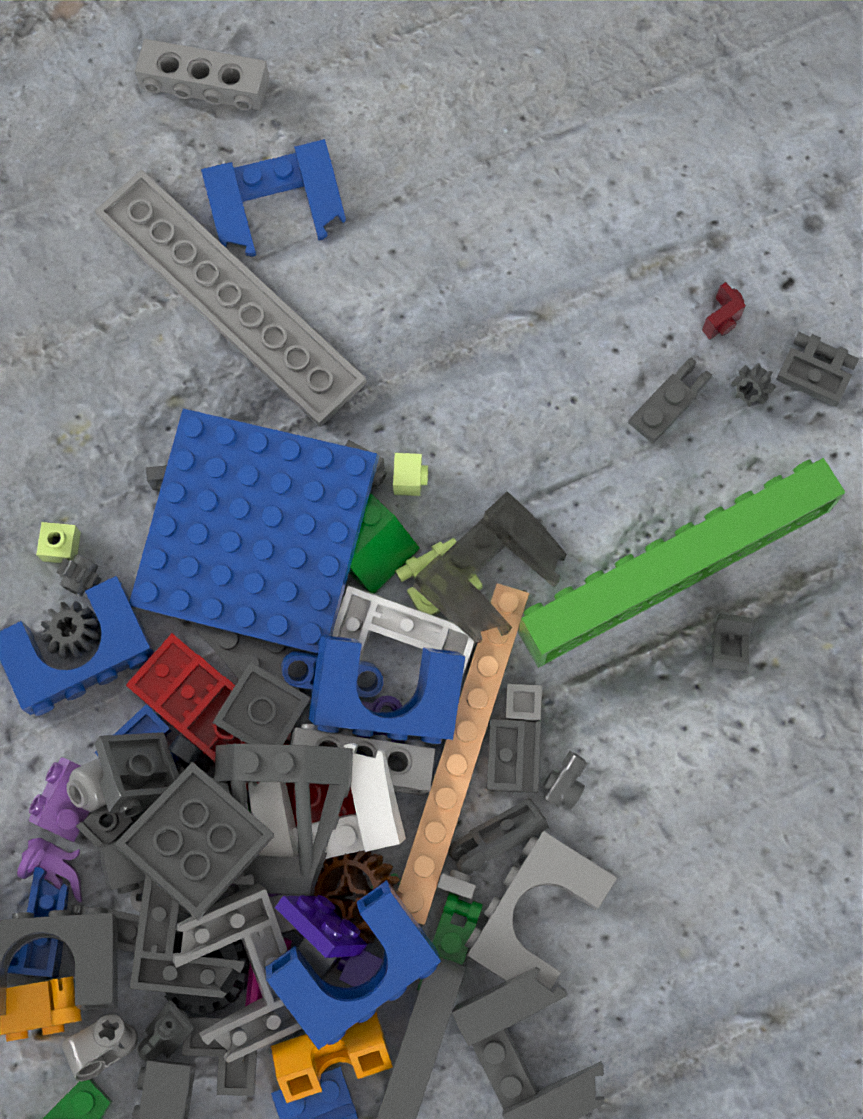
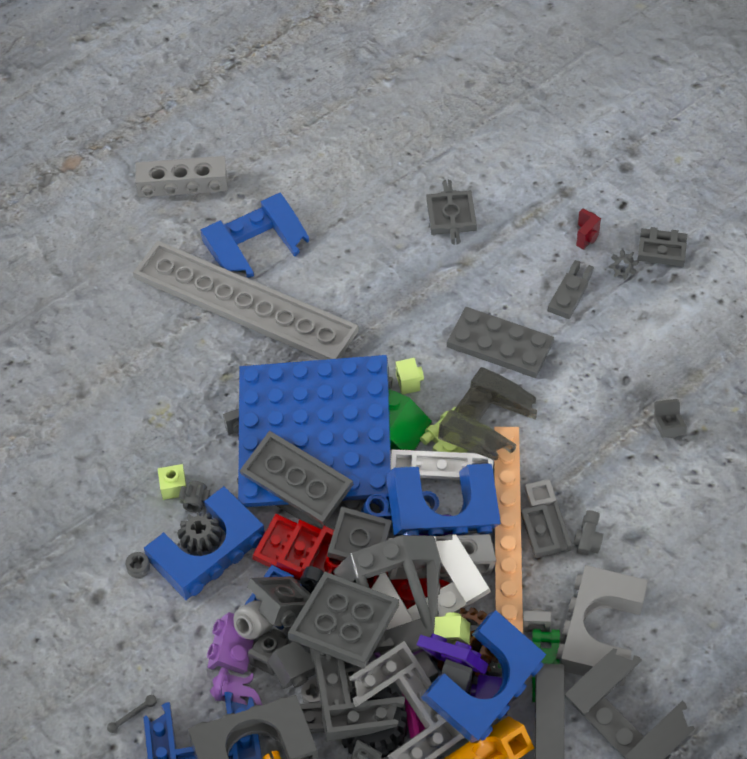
camera: 15 degrees left, 20 degrees down
dark grey hinge [448,798,549,875] -> none
bright green brick [518,458,846,668] -> none
none -> dark grey plate [240,431,354,525]
none -> dark grey plate [426,179,477,245]
none -> yellowish green plate [434,612,470,645]
none -> dark grey plate [447,307,554,378]

